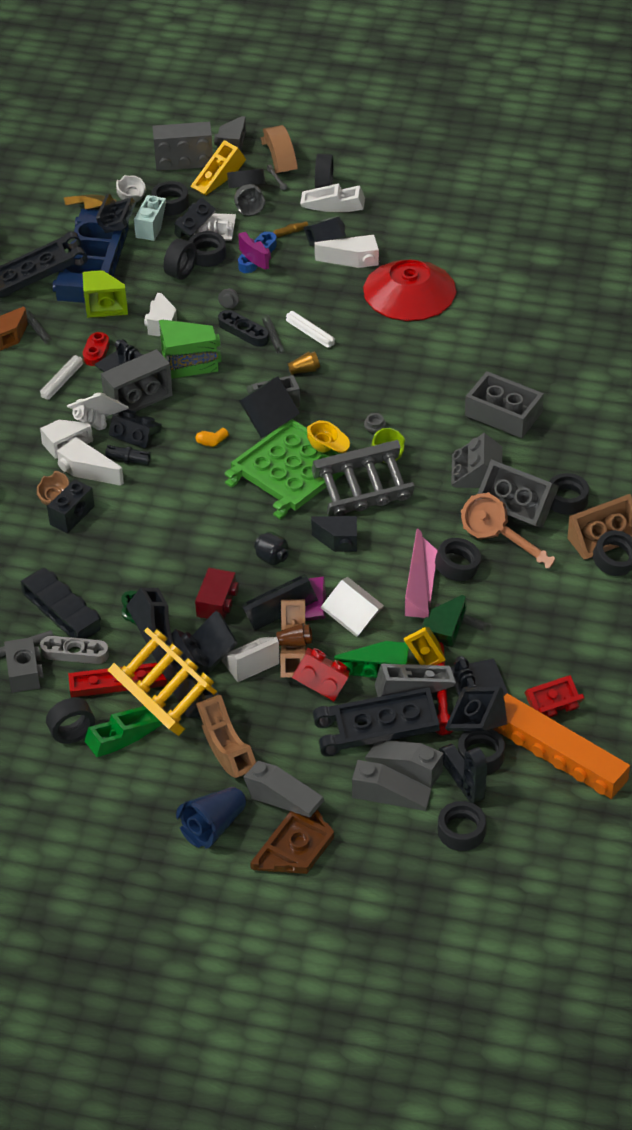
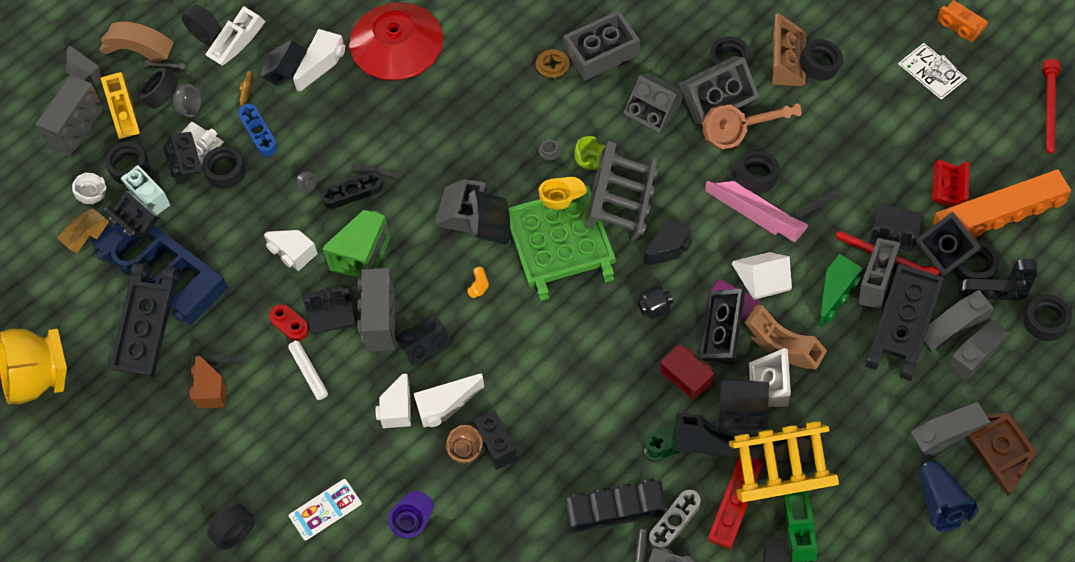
camera: 55 degrees left, 15 degrees up
white hinge [67,393,129,430] -> none
lime slope [83,271,128,318] -> none
black pin [105,445,151,466] -> none
black tyre [163,238,197,279] -> none
medium nougat arch [196,695,256,778] -> none
magenta slope [238,232,271,270] -> none
reddish brown cone [276,623,313,647] -> none
white axle [286,311,335,348] -> none
pearl gold cone [287,352,320,375] -> none
red bracket [292,648,349,701] -> none
yellow slope [404,627,445,665] -> none
dark green slope [422,595,467,647] -> none
none -> pearl gold gear [536,49,570,80]

